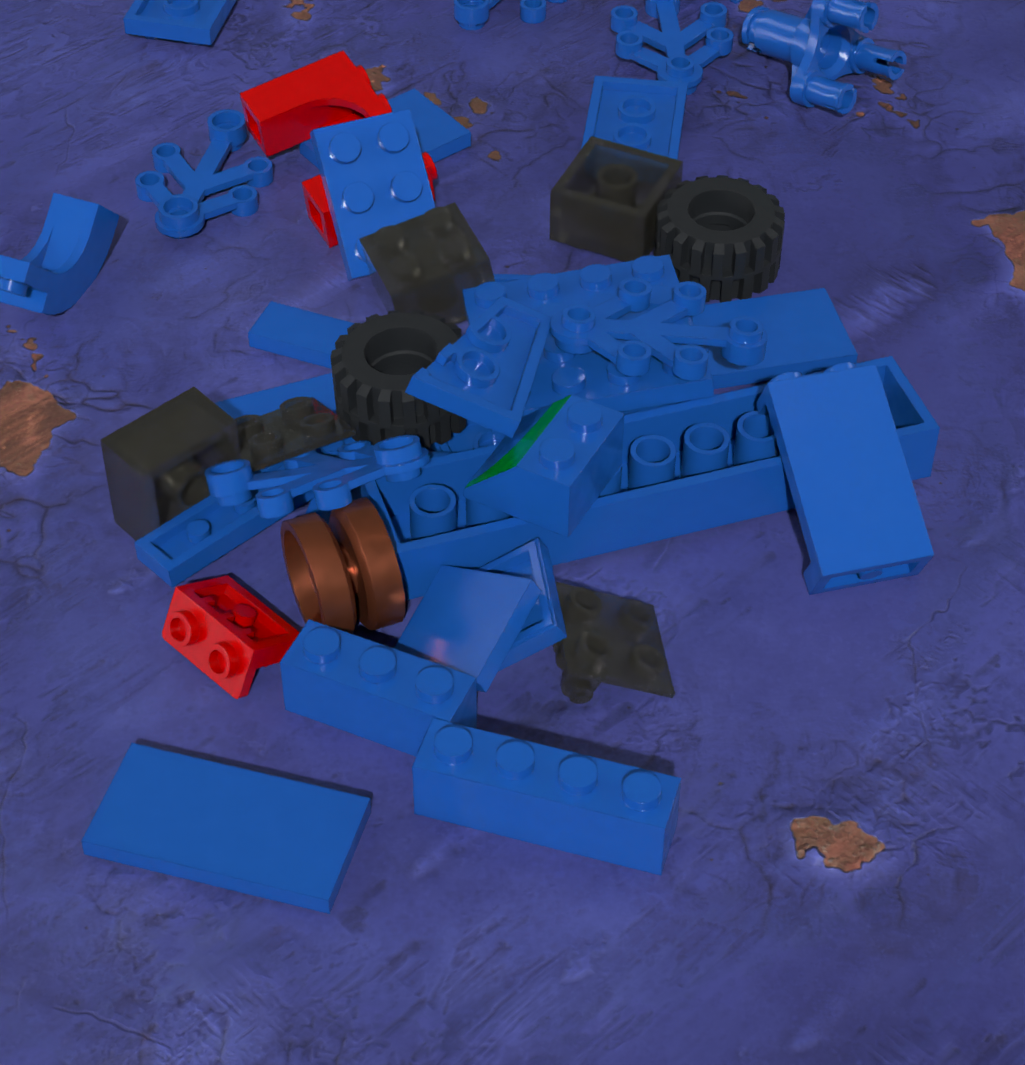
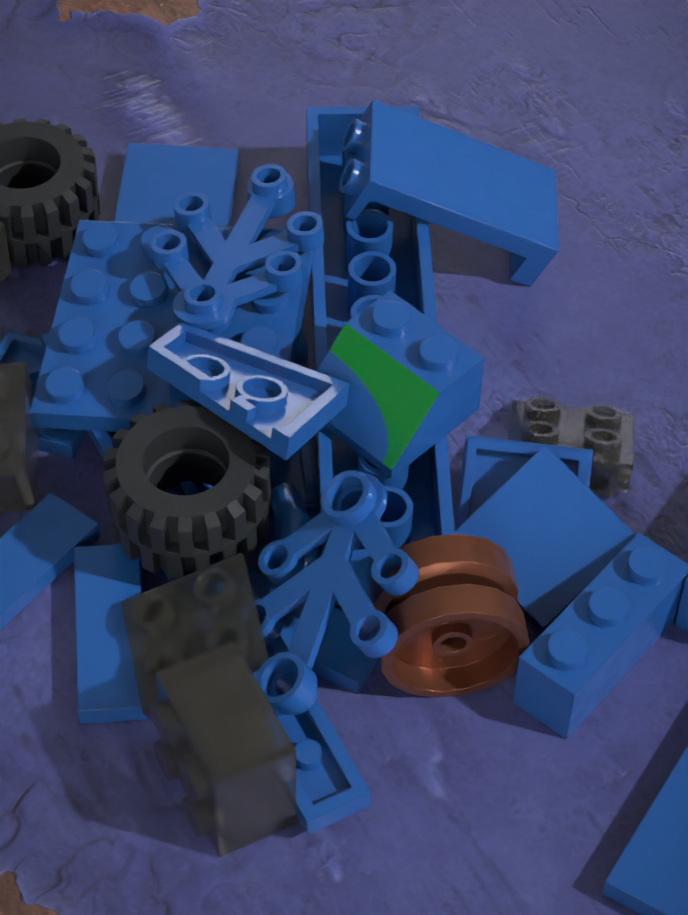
camera: 75 degrees left, 5 degrees up
red bracket [162,575,300,699] -> none

